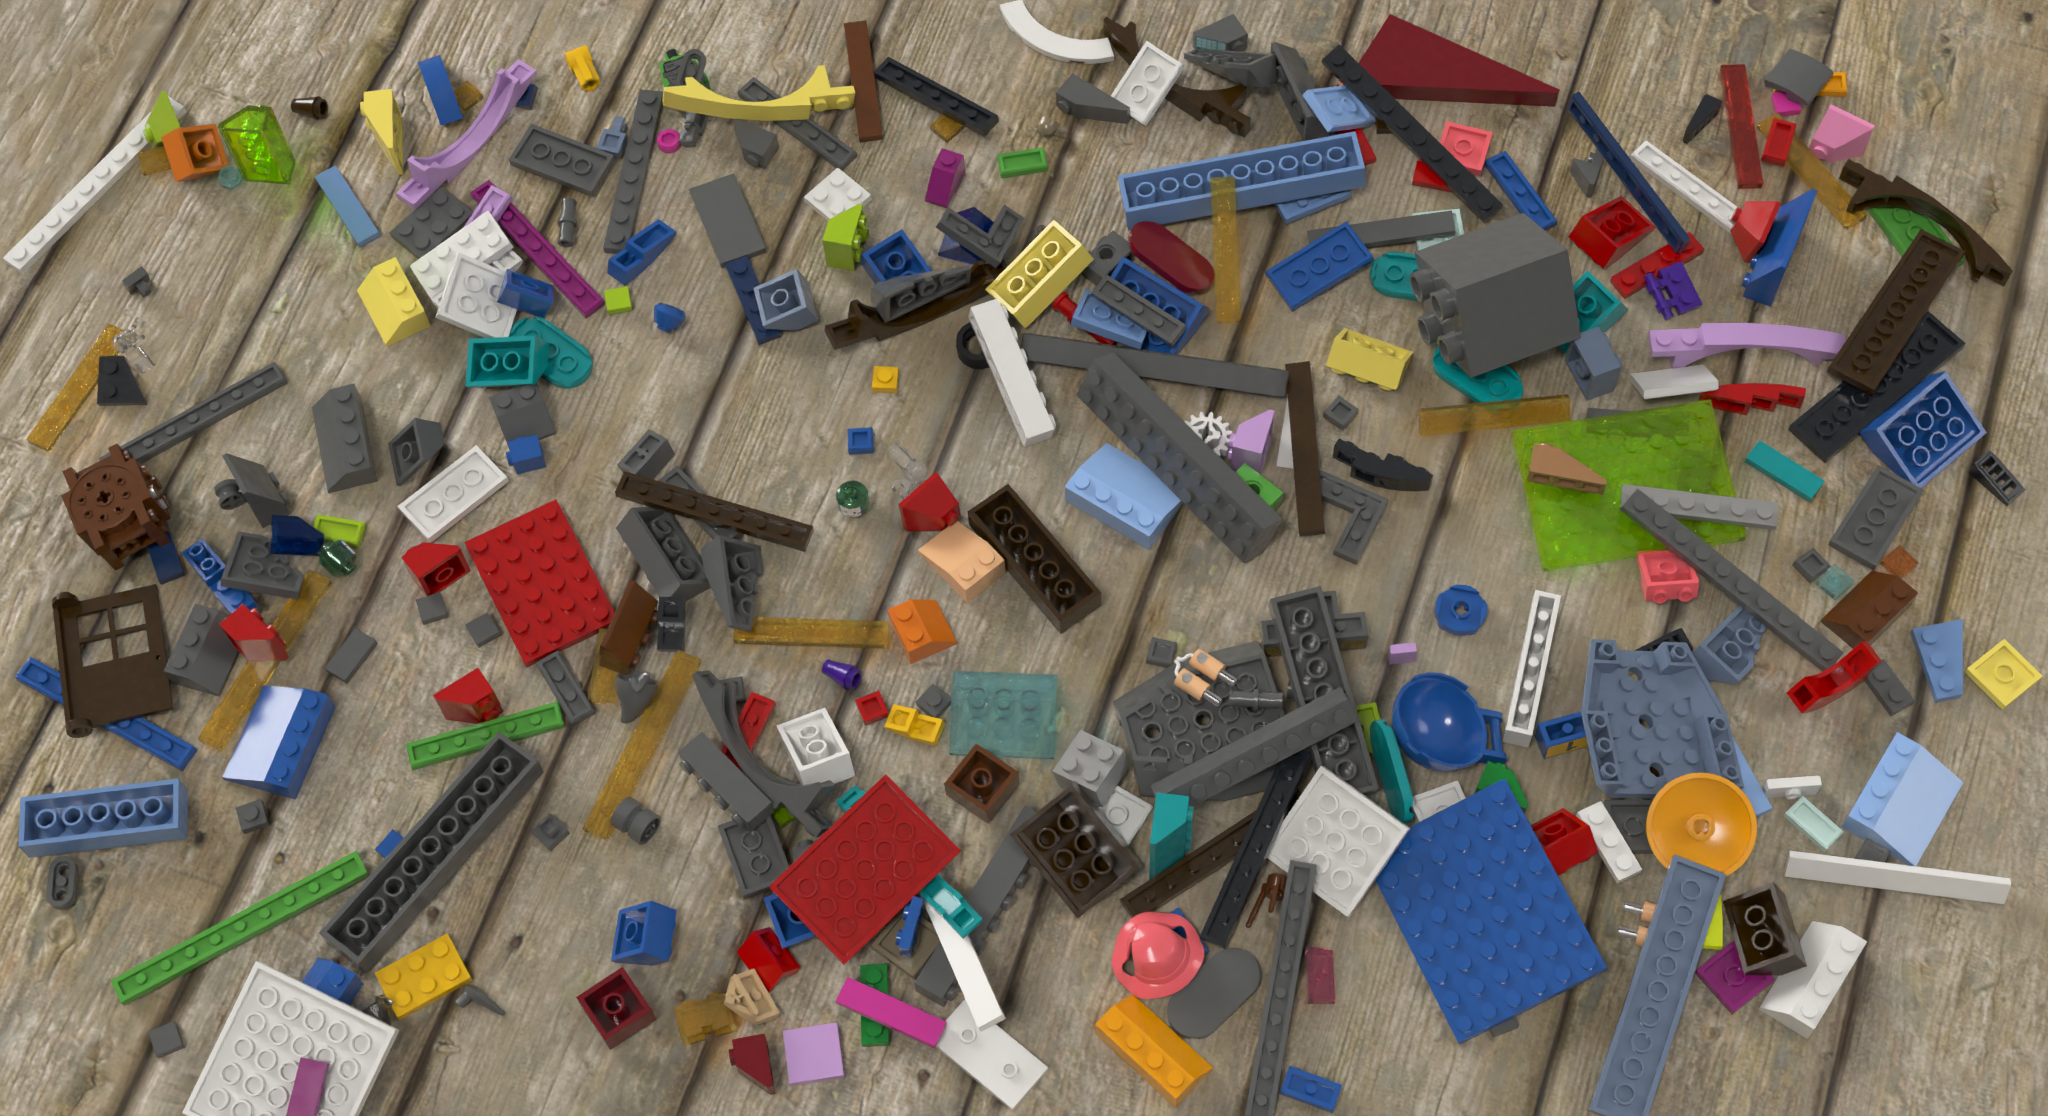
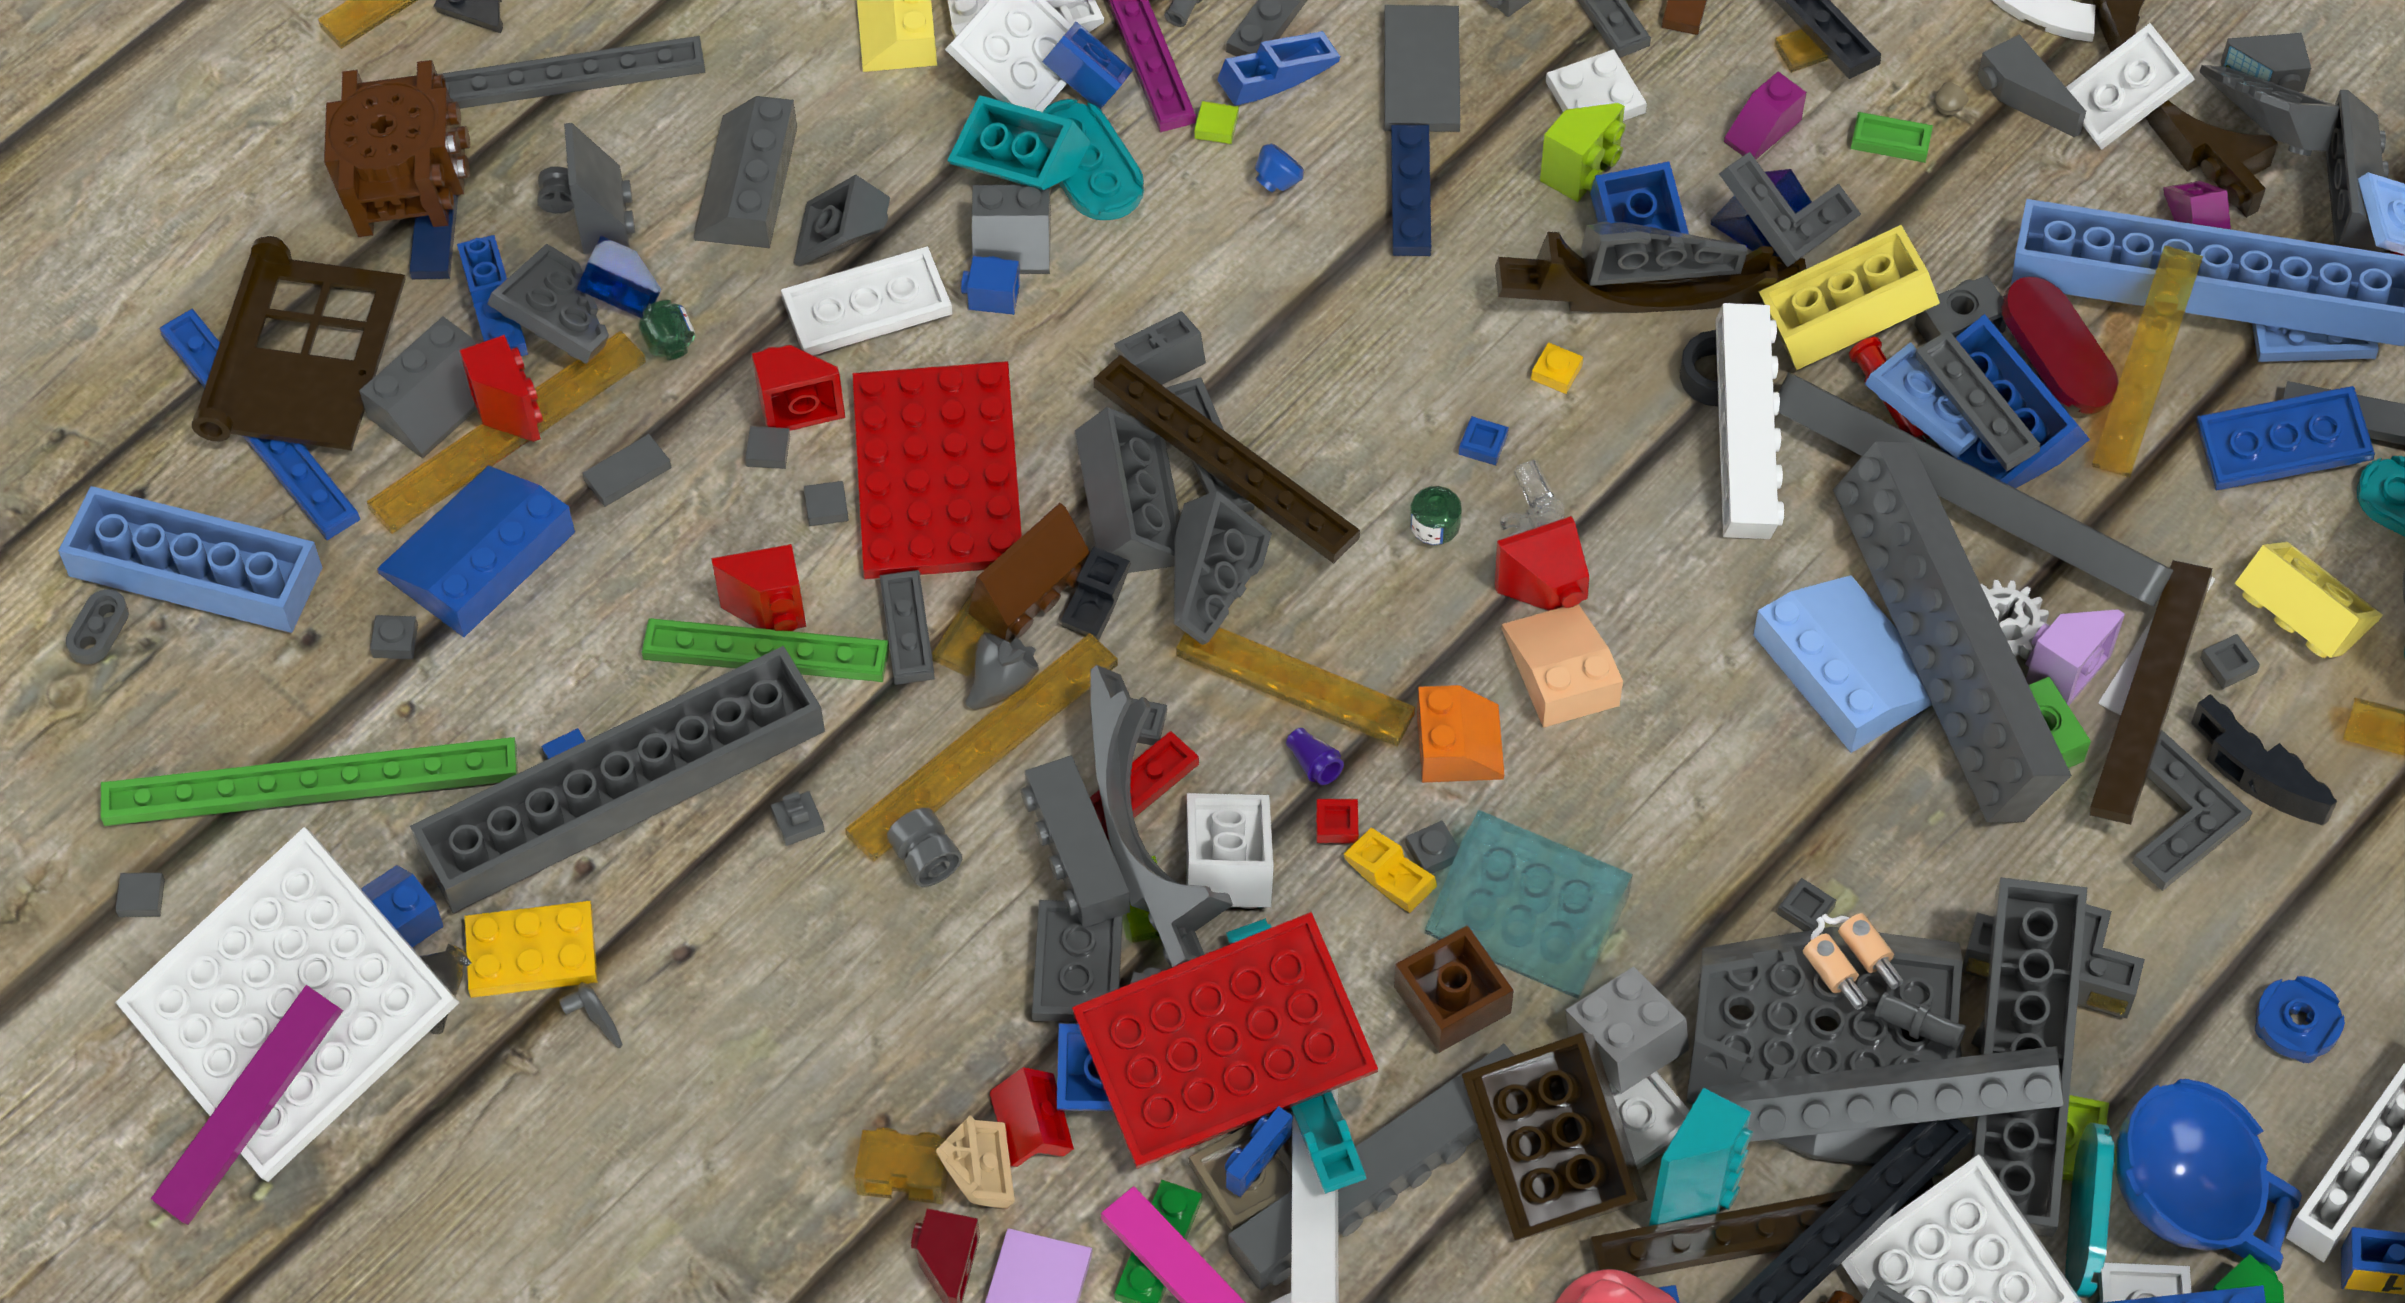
camera: 20 degrees right, 5 degrees down
lime tile [310,514,367,548] -> none
dark red brick [576,967,656,1050] -> none
blue slope [611,901,677,966] -> none
sand blue slope [754,269,819,331] -> none
dark brown brick [967,484,1101,634] -> none
lavender tile [1387,642,1417,665] -> none
none -> magenta slope [2163,181,2231,230]

